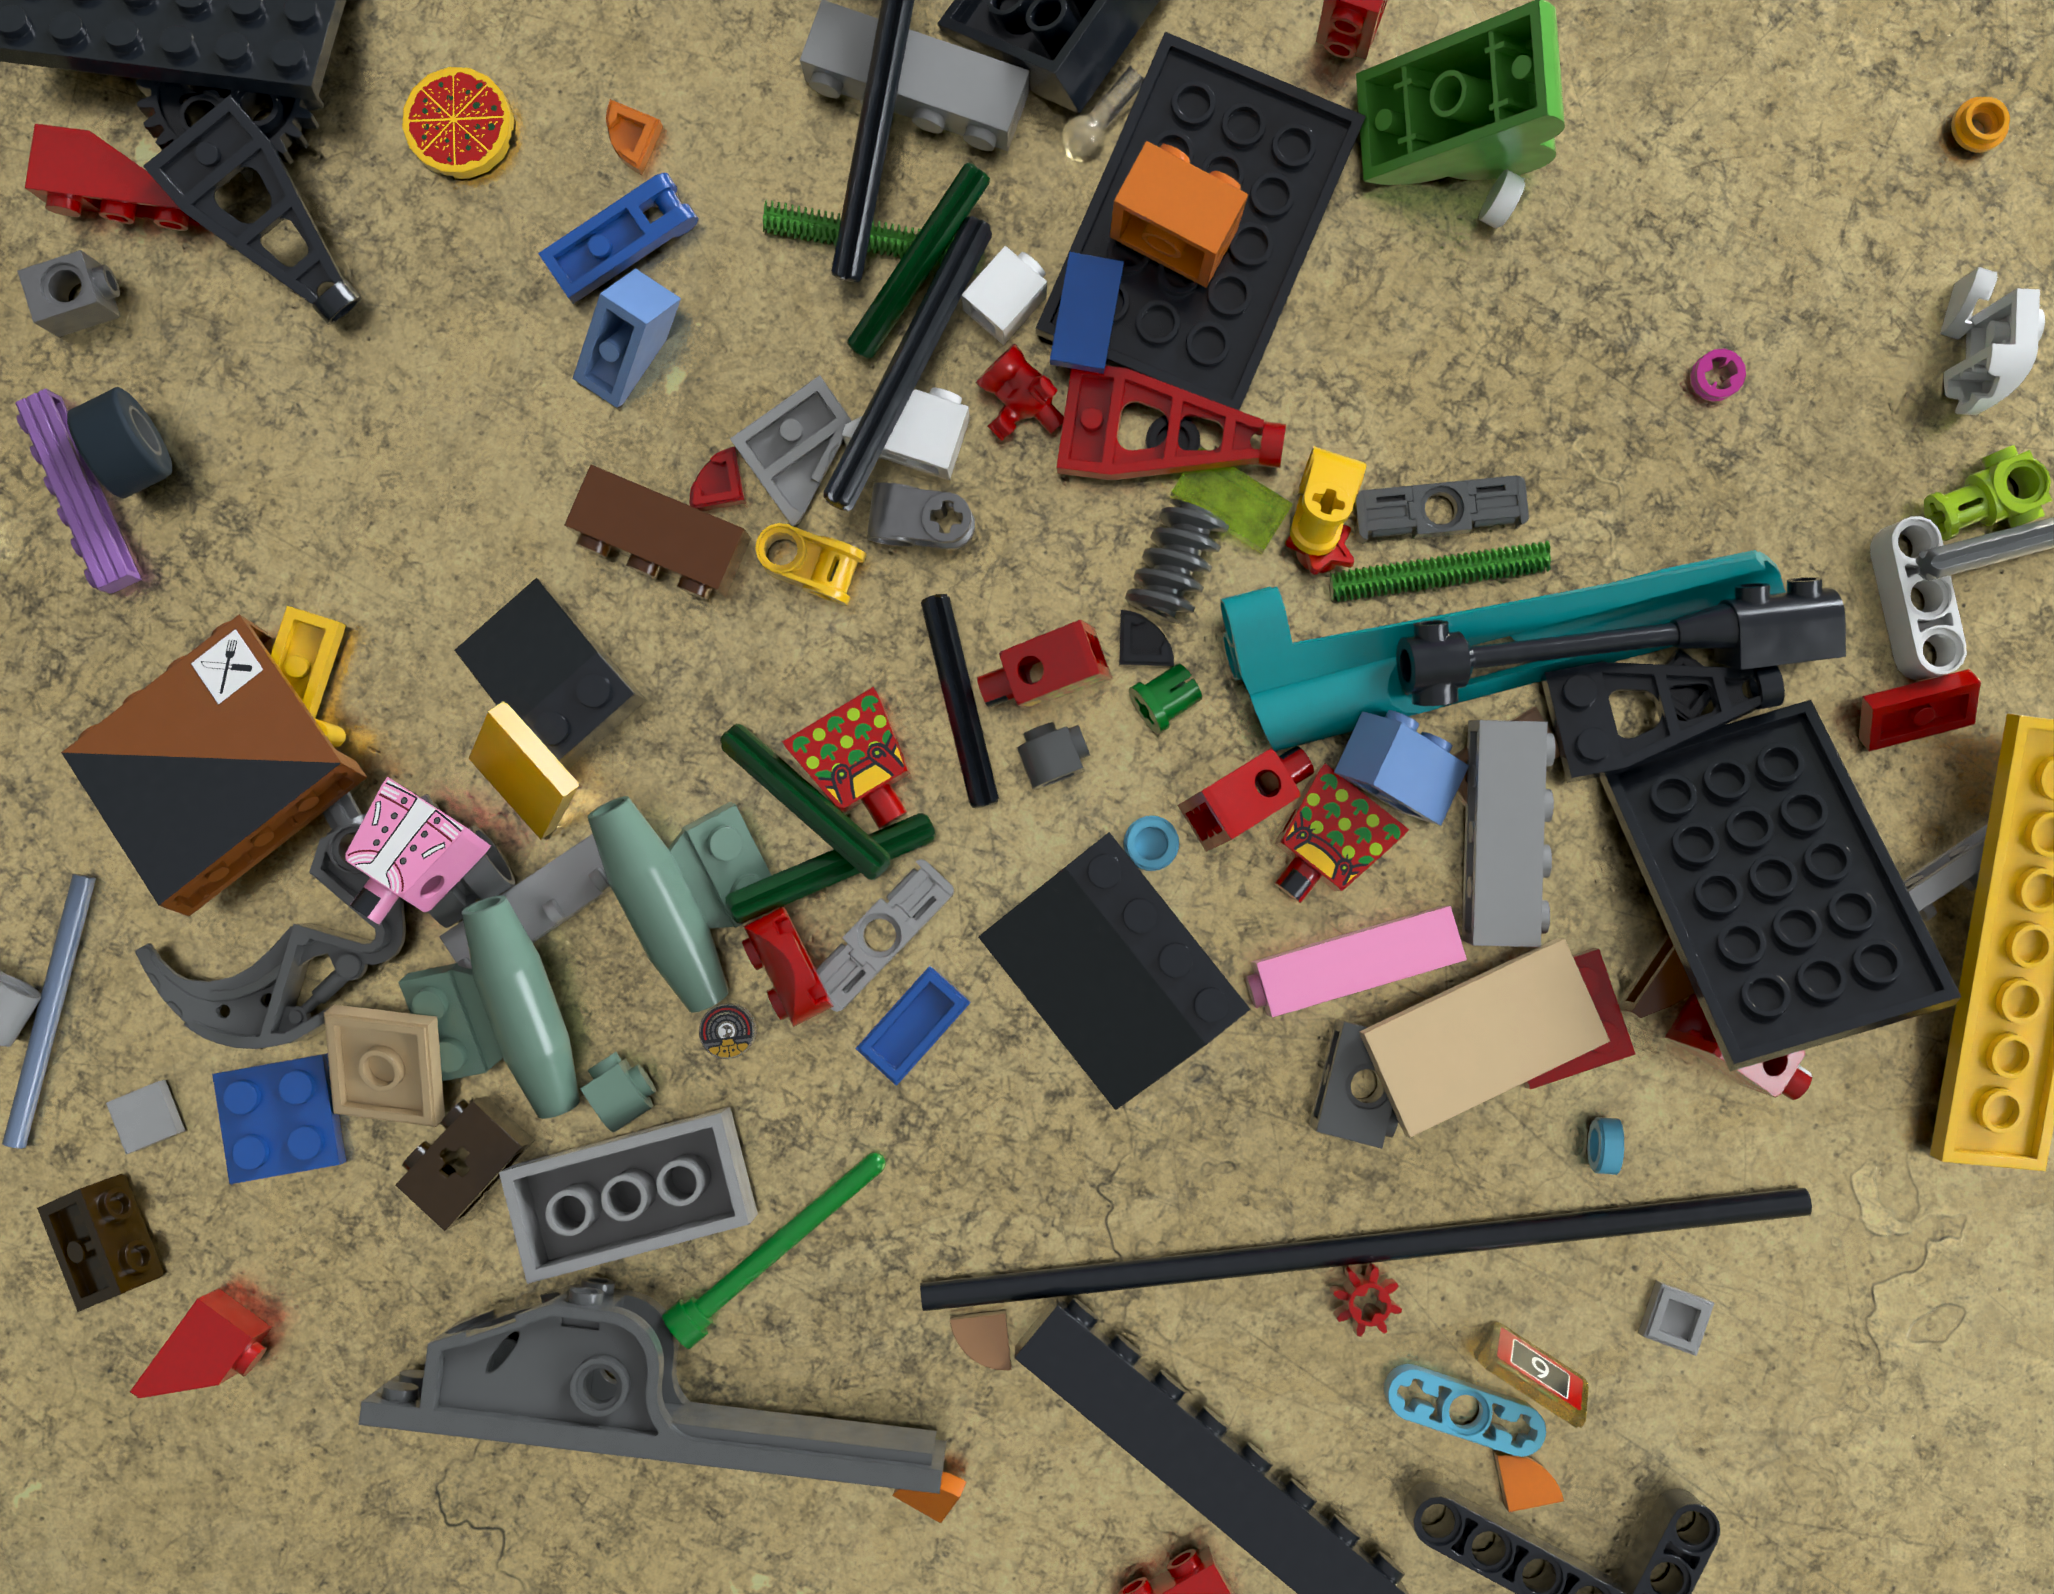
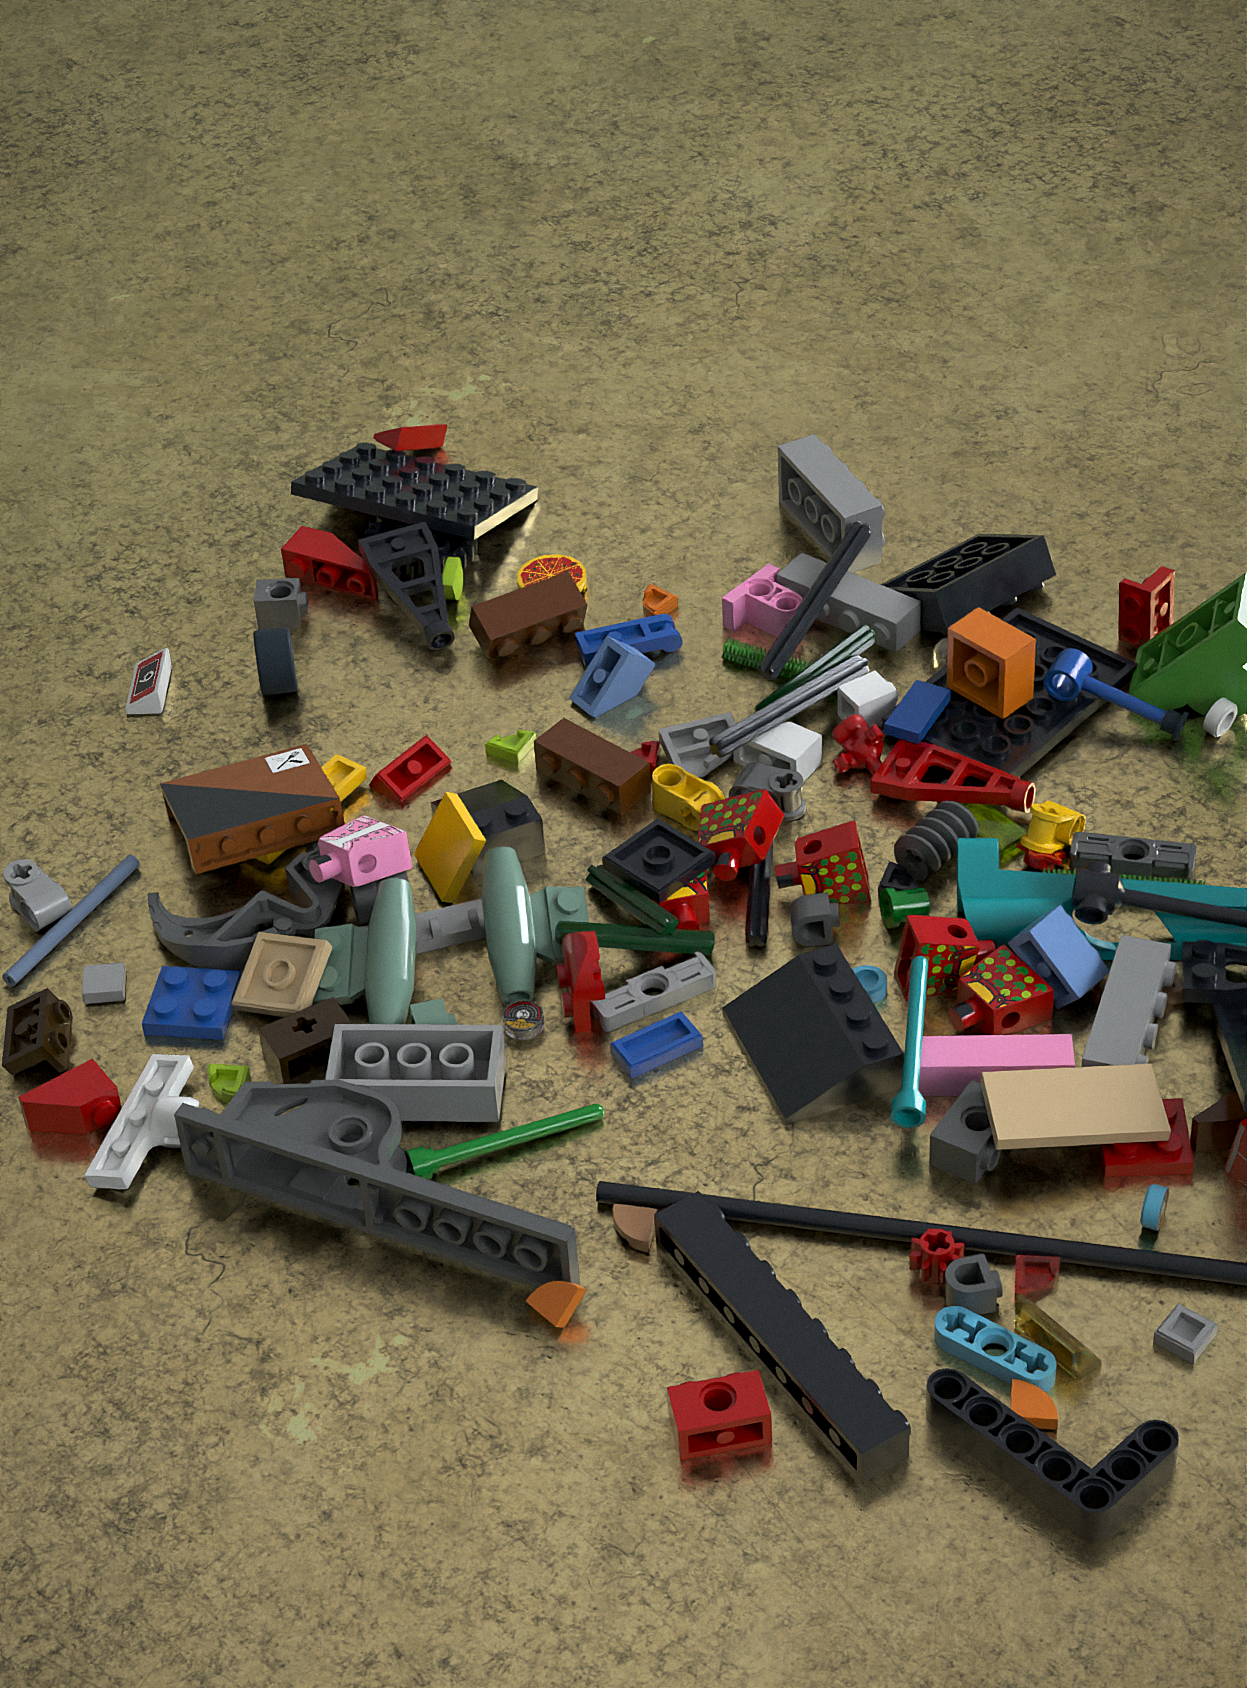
camera: 20 degrees right, 45 degrees down
medium lavender piece [15,388,142,594] -> none
none -> white plate [84,1054,199,1189]
none -> lime tile [207,1064,251,1104]
none -> red slope [369,734,452,804]
none -> lime tile [442,557,463,600]
none -> reddish brown brick [468,571,588,660]
none -> lime tile [485,730,537,764]
none -> black tile [602,818,716,904]
none -> red torso [698,788,784,881]
none -> bright pink tile [722,564,802,637]
none -> teal piece [891,956,928,1128]
none -> dark grey plate [945,1254,1003,1315]
none -> clear red tile [1014,1255,1061,1300]
none -> blue piece [1043,648,1189,741]

